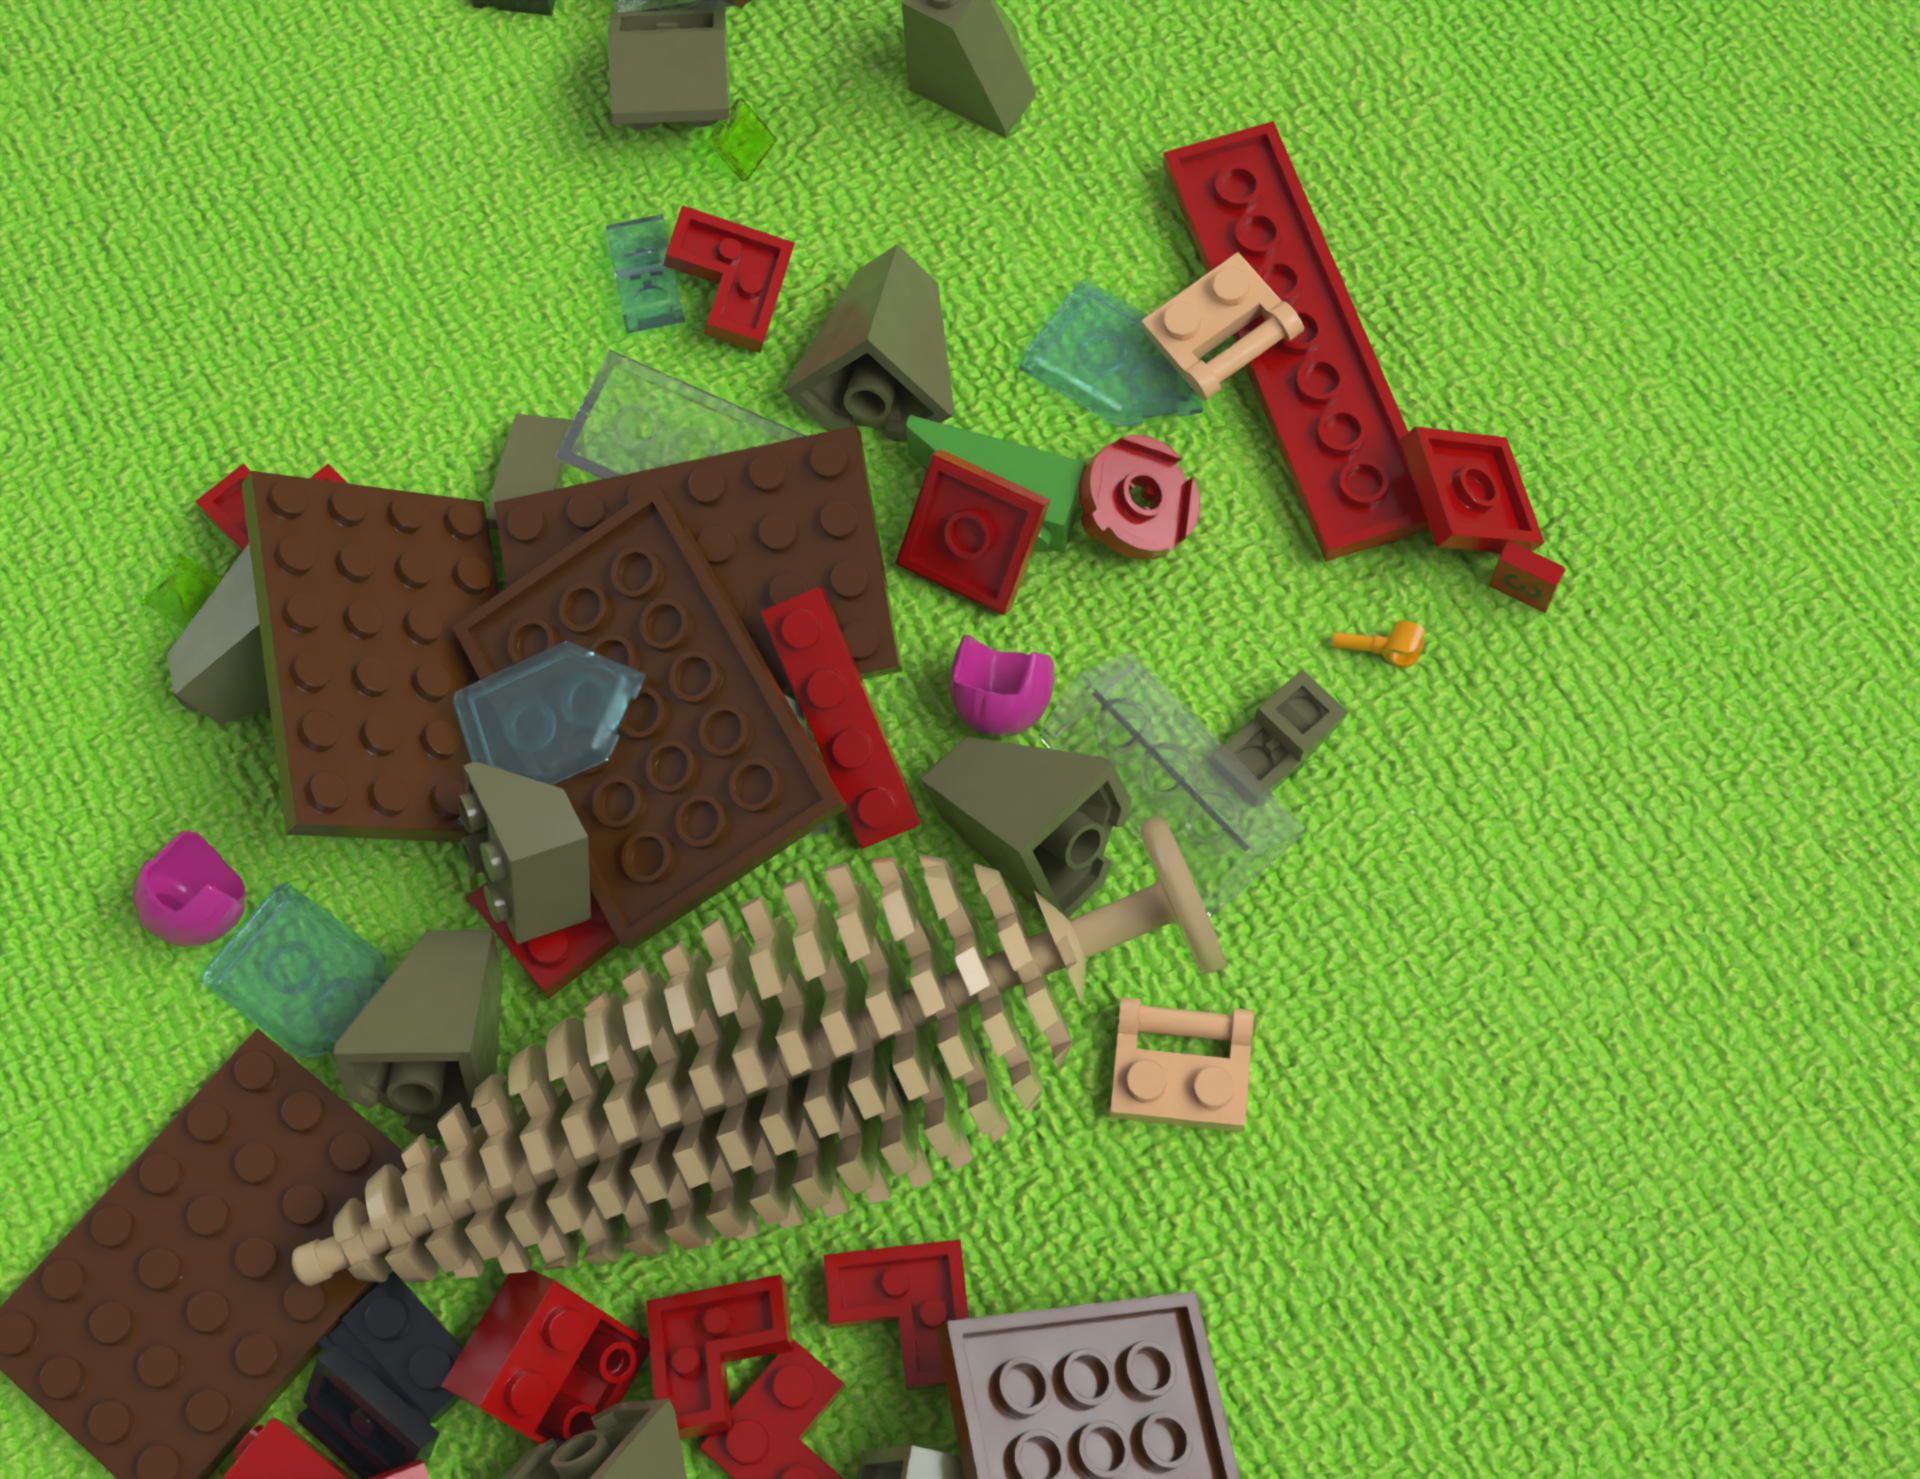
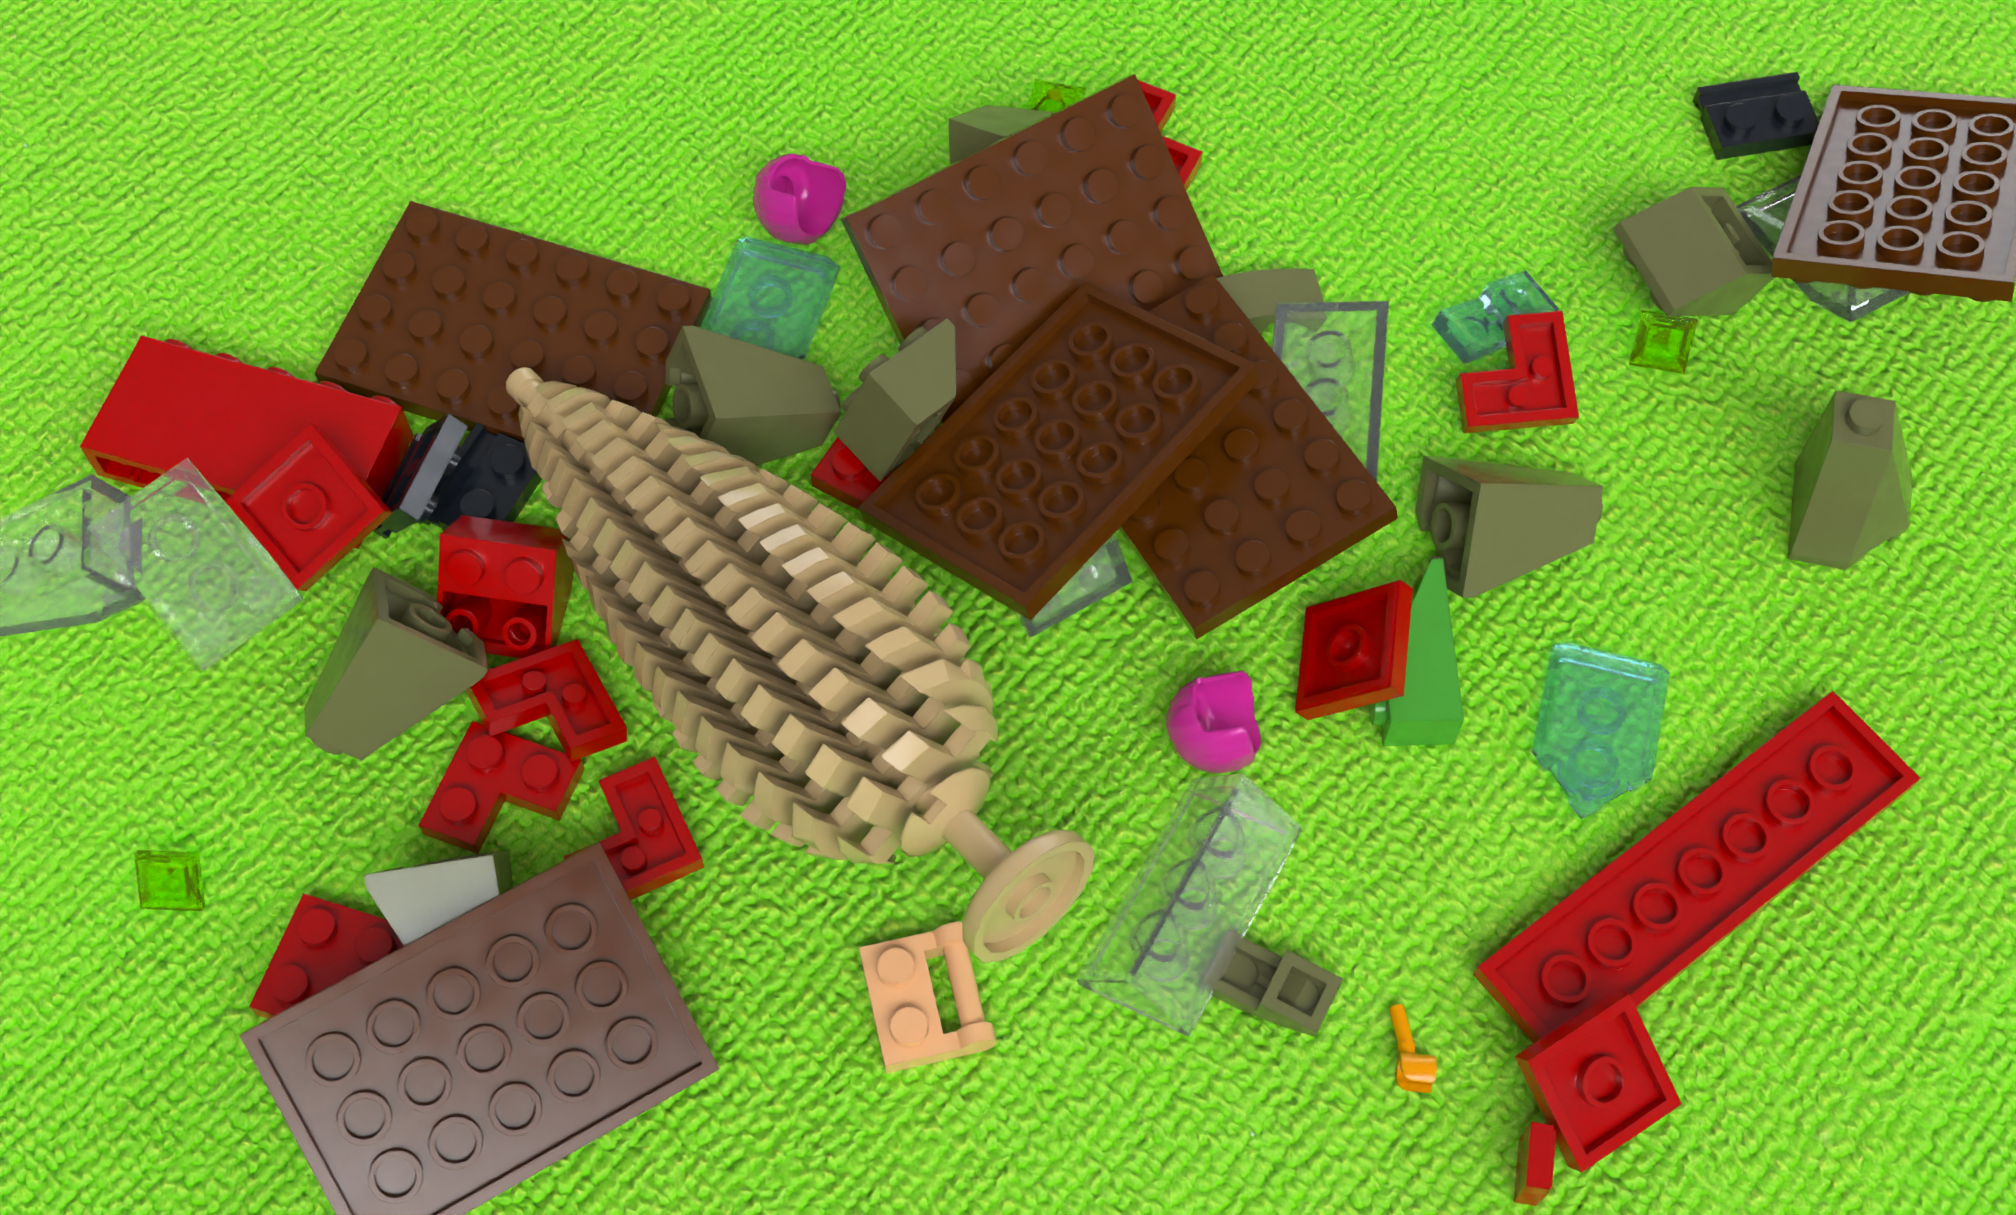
camera: 65 degrees right, 5 degrees down
clear light blue tile [453,641,647,785] -> none
red plate [760,586,923,850] -> none
olive slope [920,737,1132,918] -> none
plate [1079,435,1200,559] -> none
light nougat plate [1141,252,1304,401] -> none

